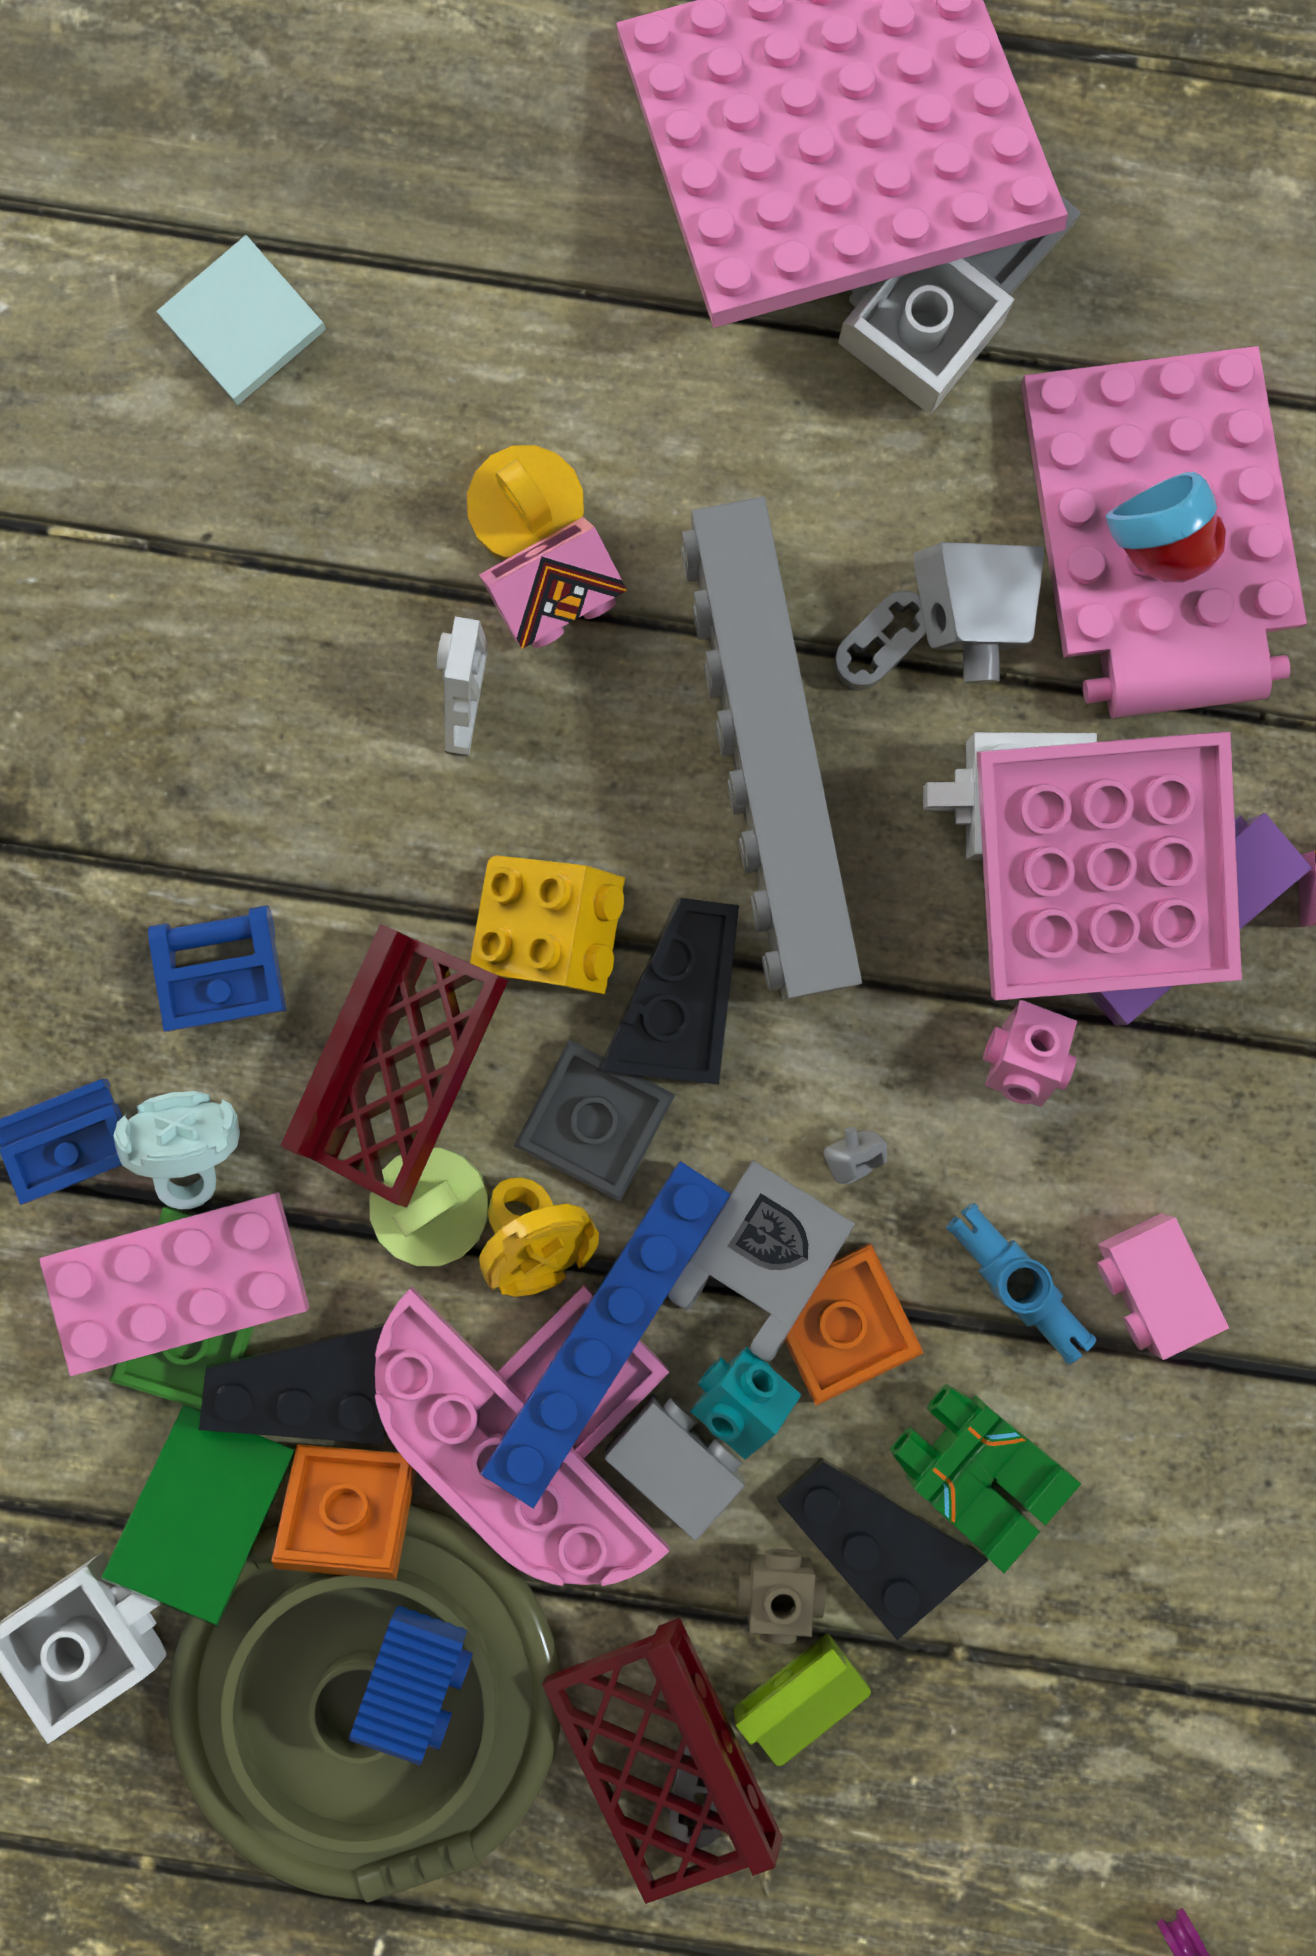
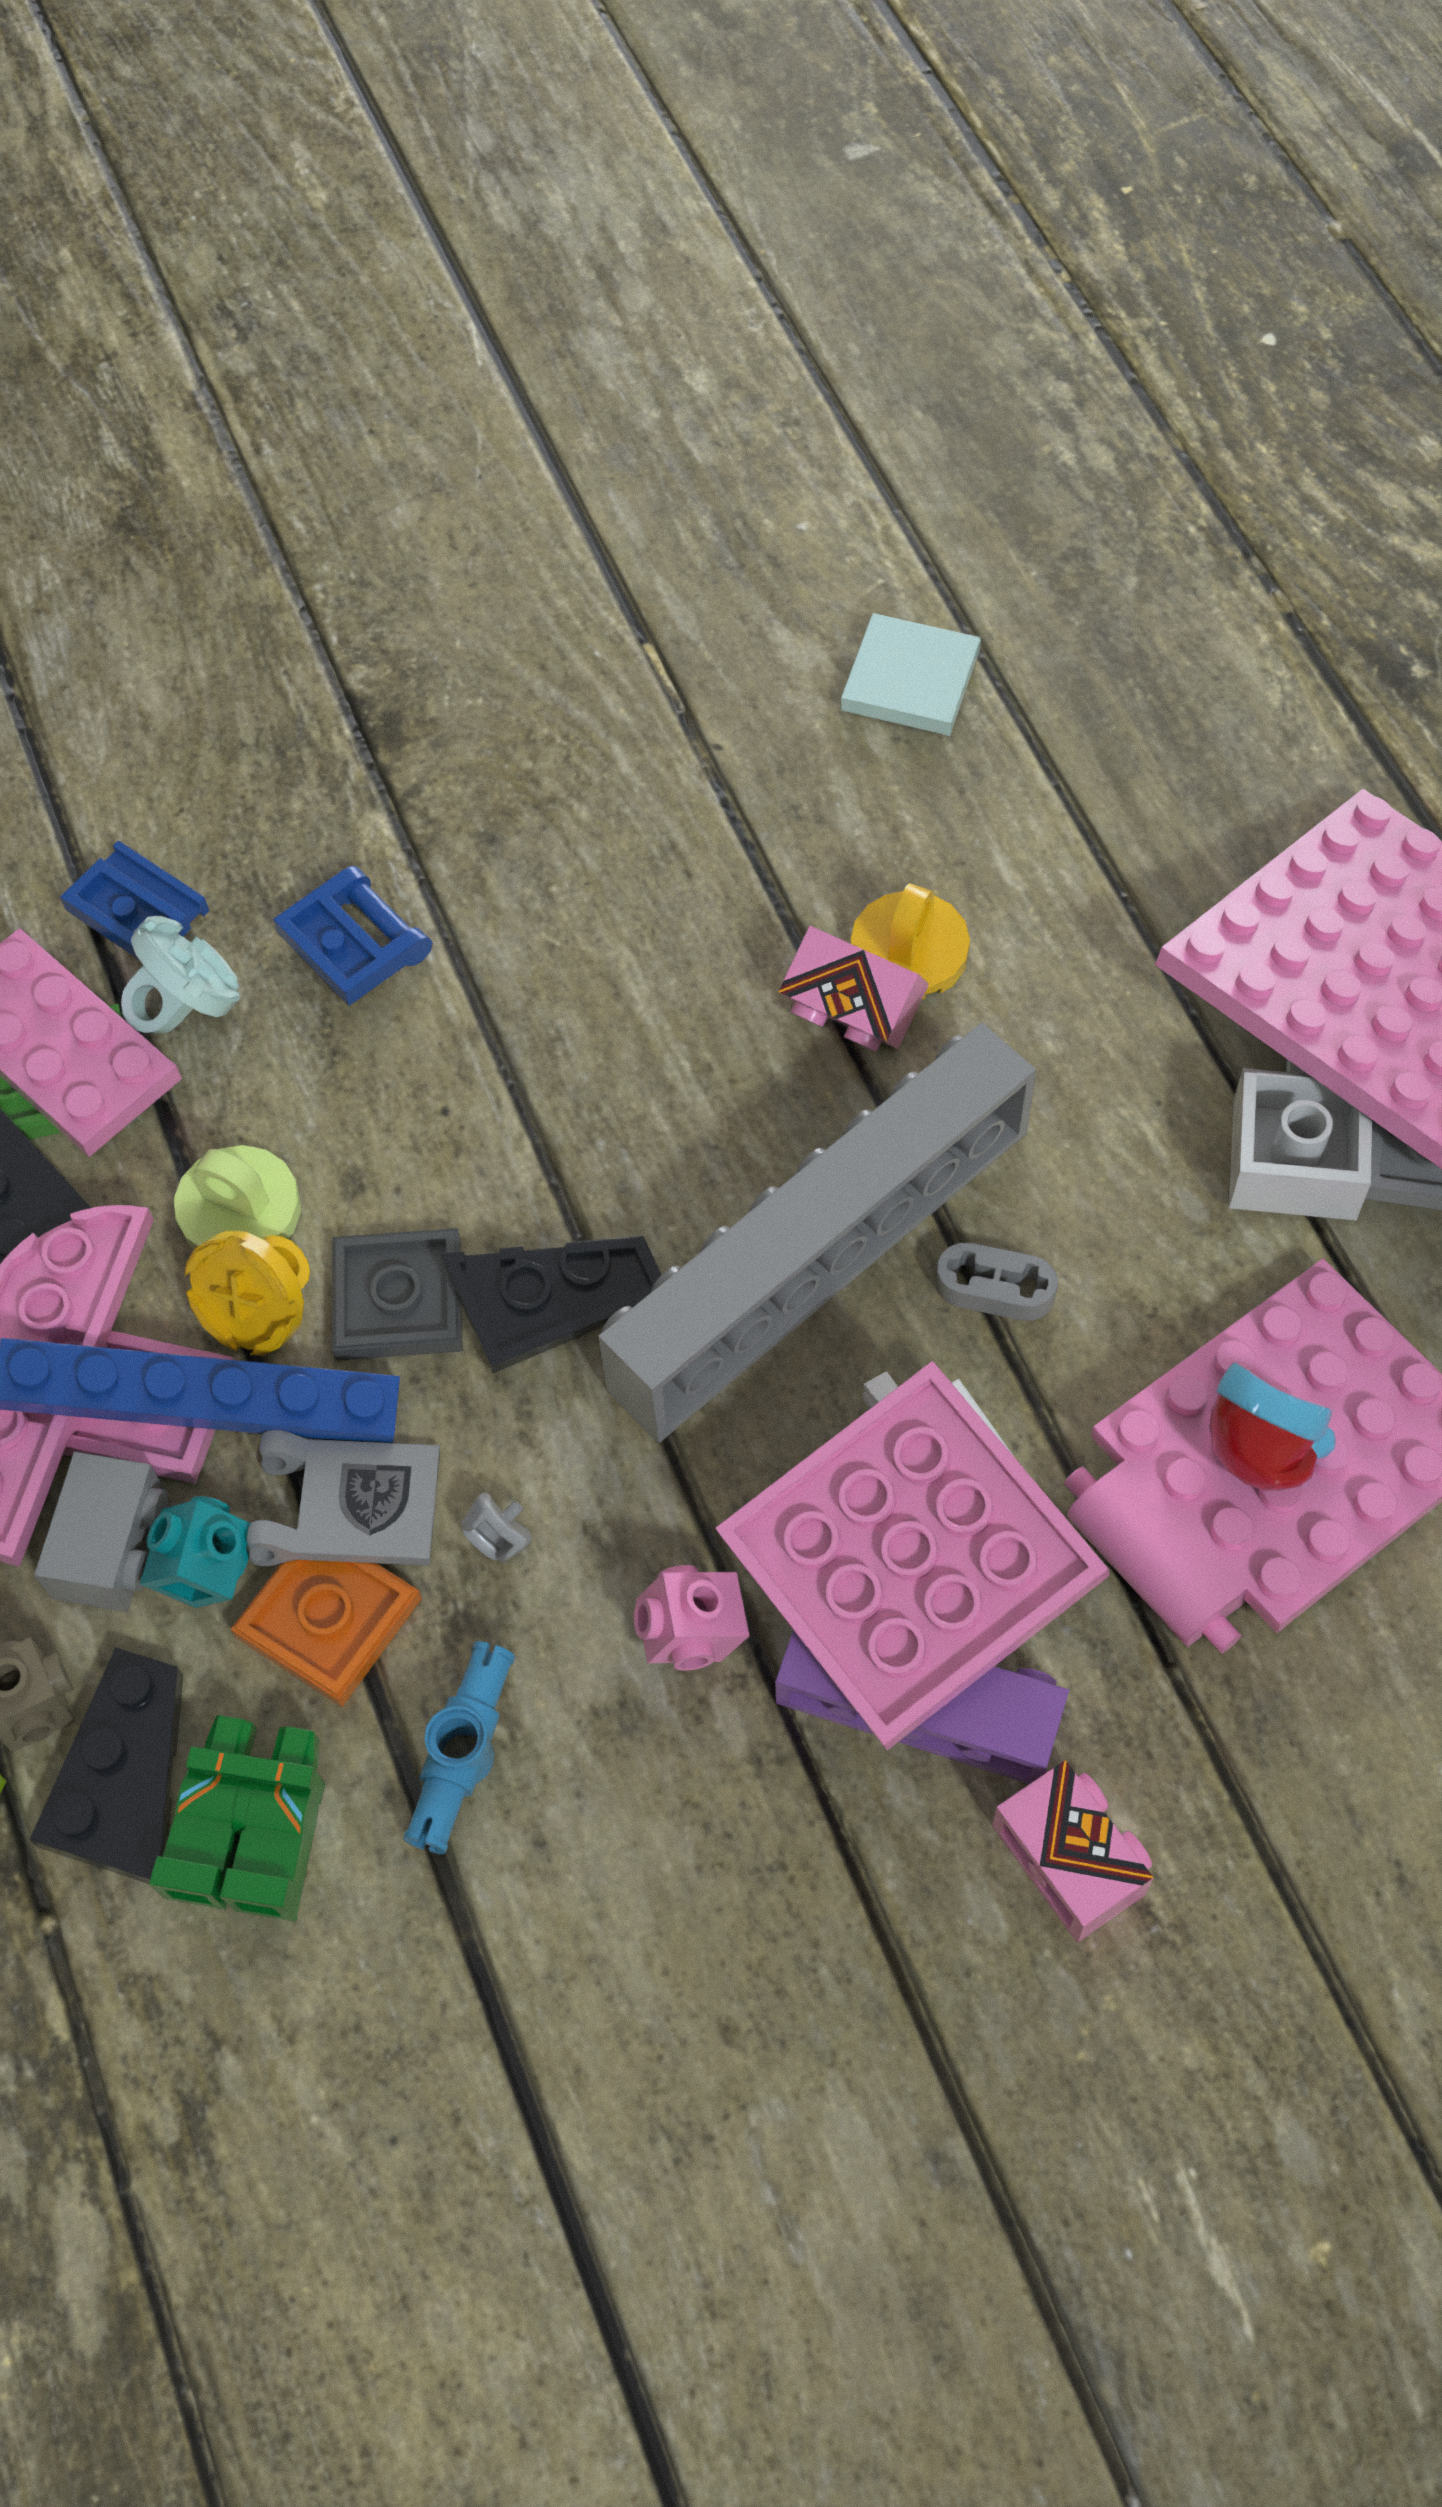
camera: 65 degrees right, 25 degrees down
dark red fence [280,924,509,1208] -> none
white wing [437,616,489,756] -> none
yellow bracket [470,855,625,994] -> none
light grey torso [914,542,1044,684] -> none
bright pink brick [1097,1213,1229,1360] -> none

